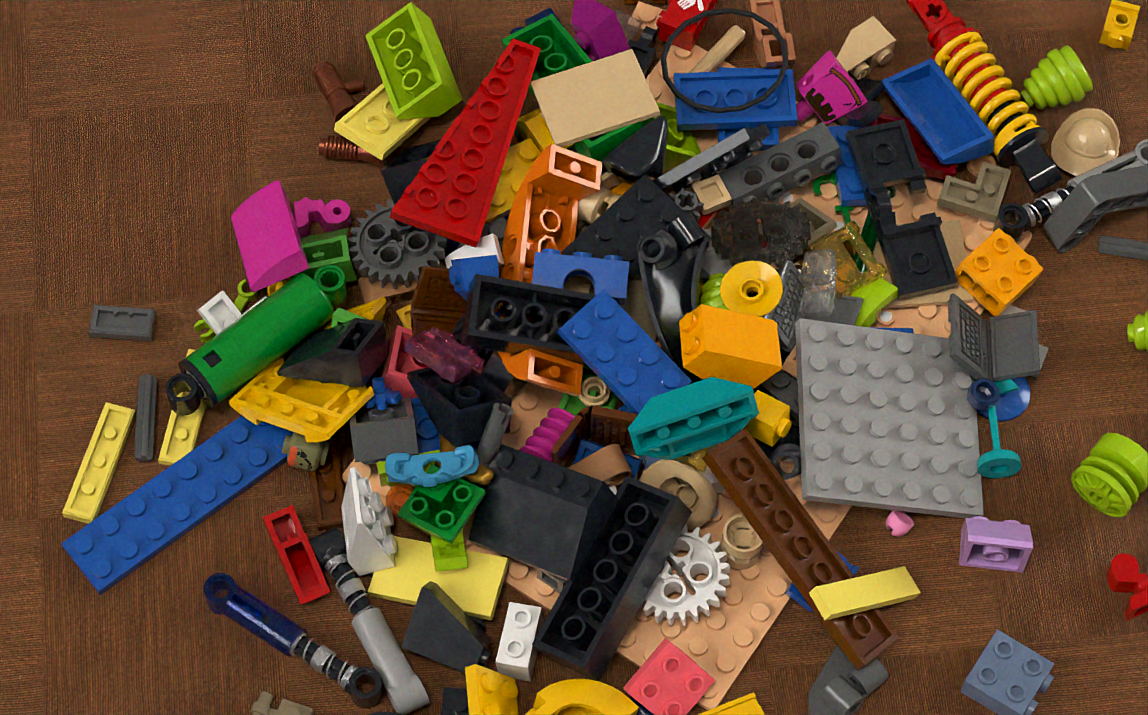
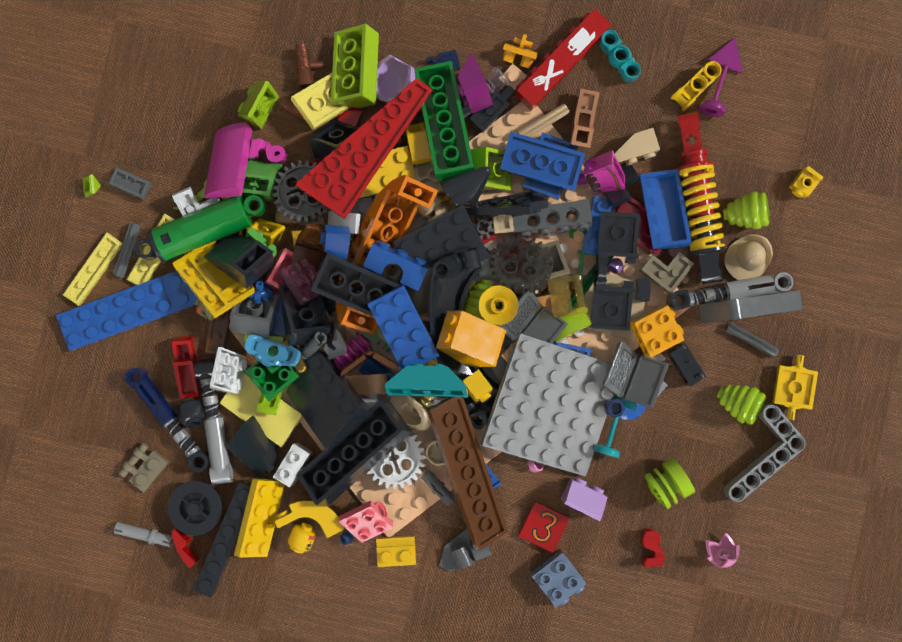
camera: 25 degrees right, 25 degrees up
tan piece [530,49,661,147] -> none
black piece [661,8,789,113] -> none
clear slope [799,249,836,318] -> none
light yellow tile [809,566,921,620] -> none
none -> lime slope [83,174,101,197]
none -> black head [177,398,205,428]
none -> lime slope [238,81,279,130]
none -> dark grey hinge [324,312,347,360]
none -> red tile [338,107,363,127]
none -> lavender cylinder [376,55,416,103]
none -> dark grey pin [421,469,456,506]
none -> red tile [518,501,570,553]
none -> medium lavender hinge [607,258,623,274]
none -> black piece [635,277,651,301]
none -> black hinge [667,342,706,386]

